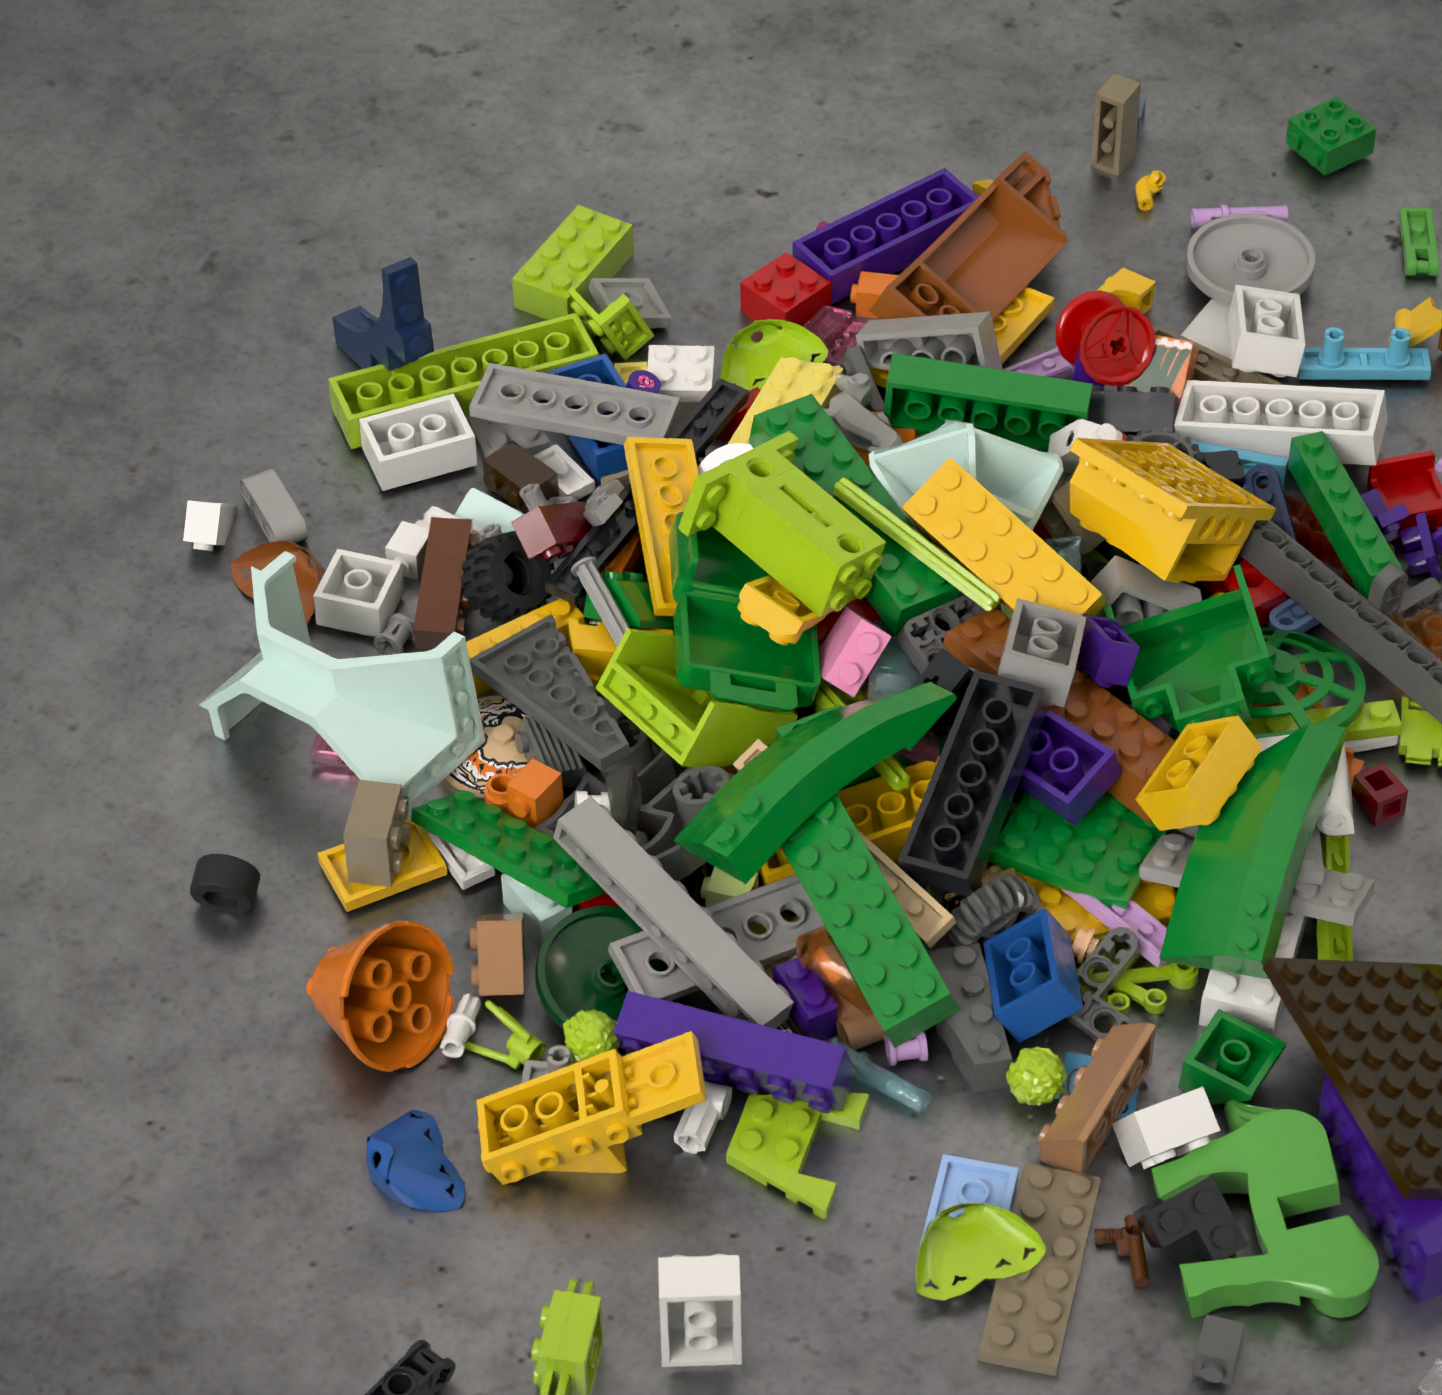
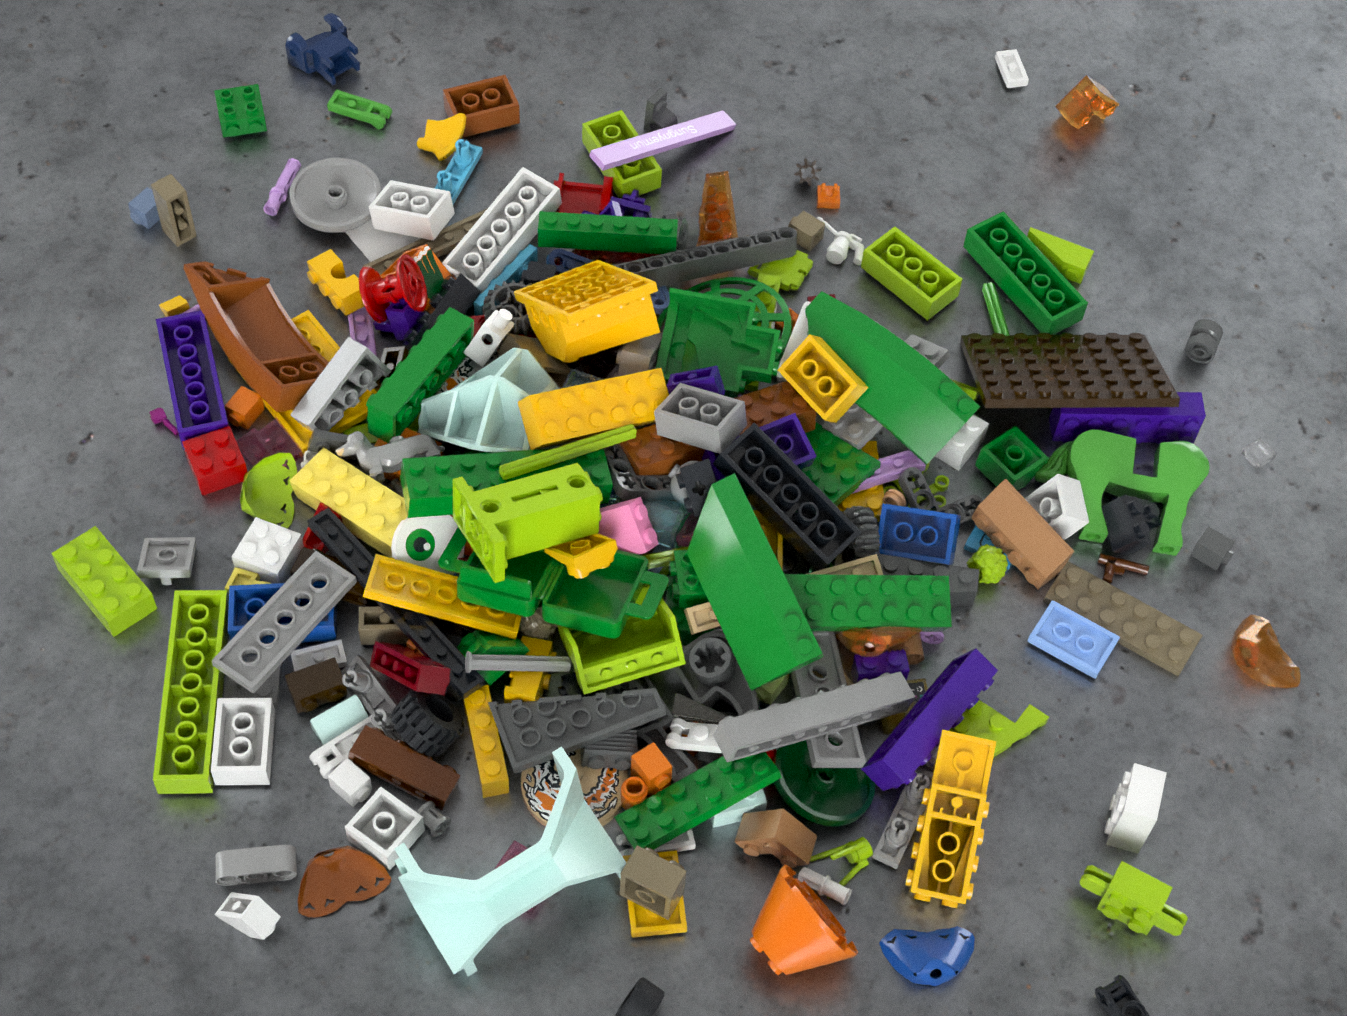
camera: 75 degrees left, 10 degrees up
dark blue arch [332,257,434,372] -> none
lime piece [563,1009,620,1064] -> none
lime bracket [567,287,654,360] -> none
light grey tile [583,479,625,526] -> none
dark purple tile [626,370,661,393] -> none
clear light blue pin [829,1036,932,1115] -> none
lime piece [915,1202,1047,1301] -> none
yellow arm [1135,170,1166,211] -> none

